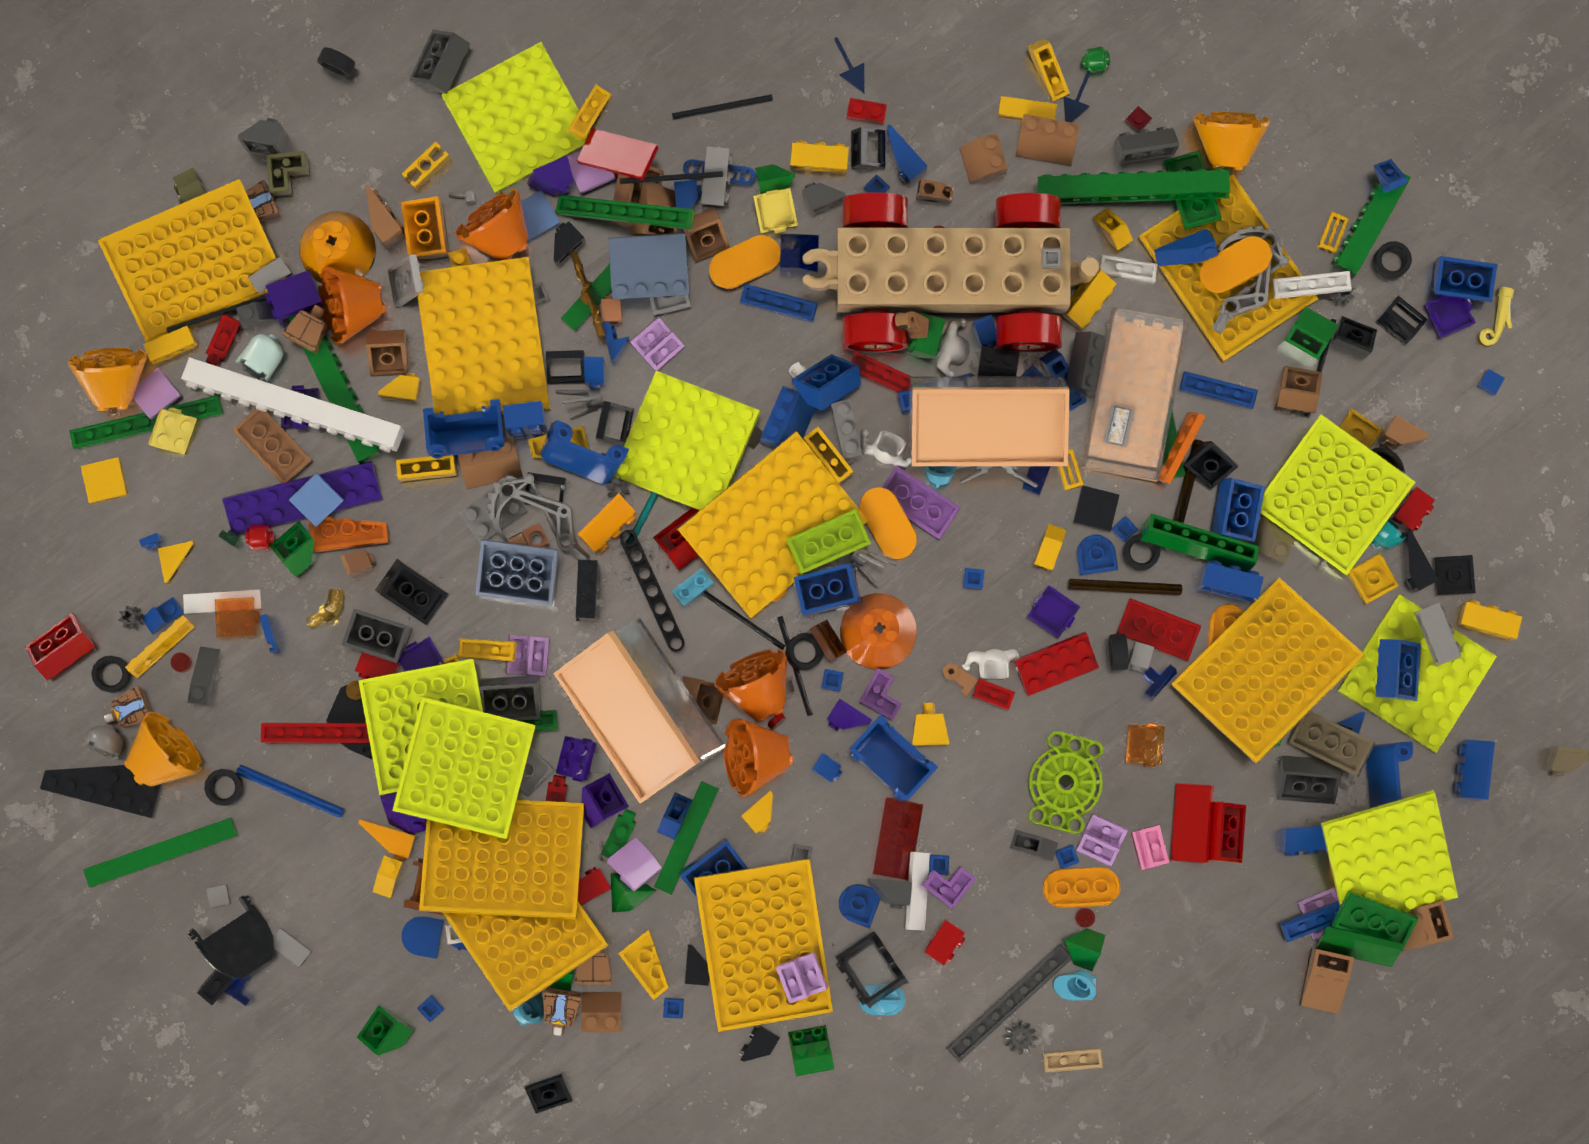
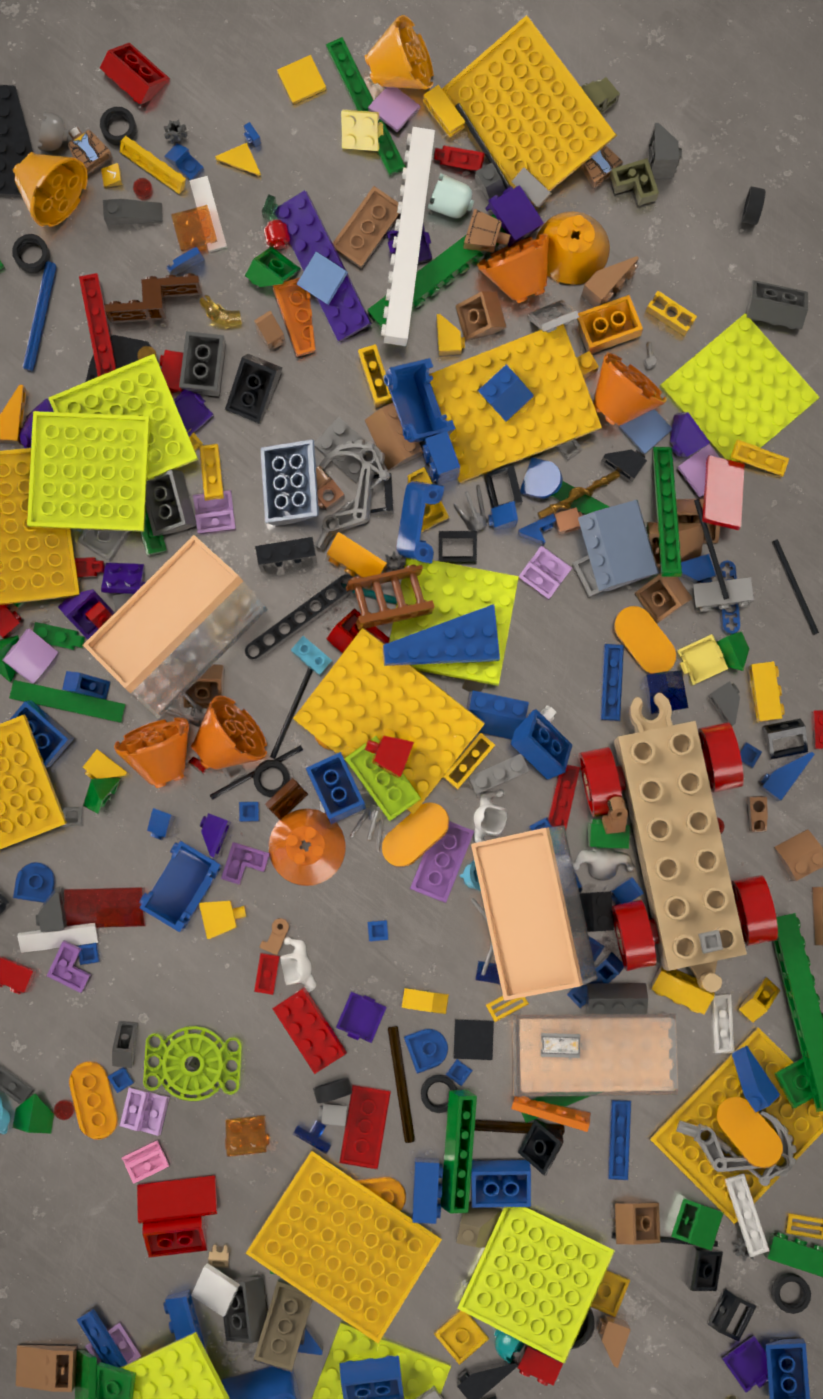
camera: 80 degrees right, 0 degrees up
none -> green slope [83,777,120,814]
none -> red plate [85,601,113,629]
none -> yellow slope [101,163,122,188]
none -> reddish brown bracket [104,273,202,322]
none -> light grey plant [159,689,205,726]
none -> white tile [191,1263,240,1317]
none -> tan tile [208,1245,230,1268]
none -> dark orange fence [346,564,435,630]
none -> red torso [364,736,414,778]
none -> blue wing [383,604,500,666]
none -> blue slope [478,364,534,422]
none -> tile [520,457,563,499]

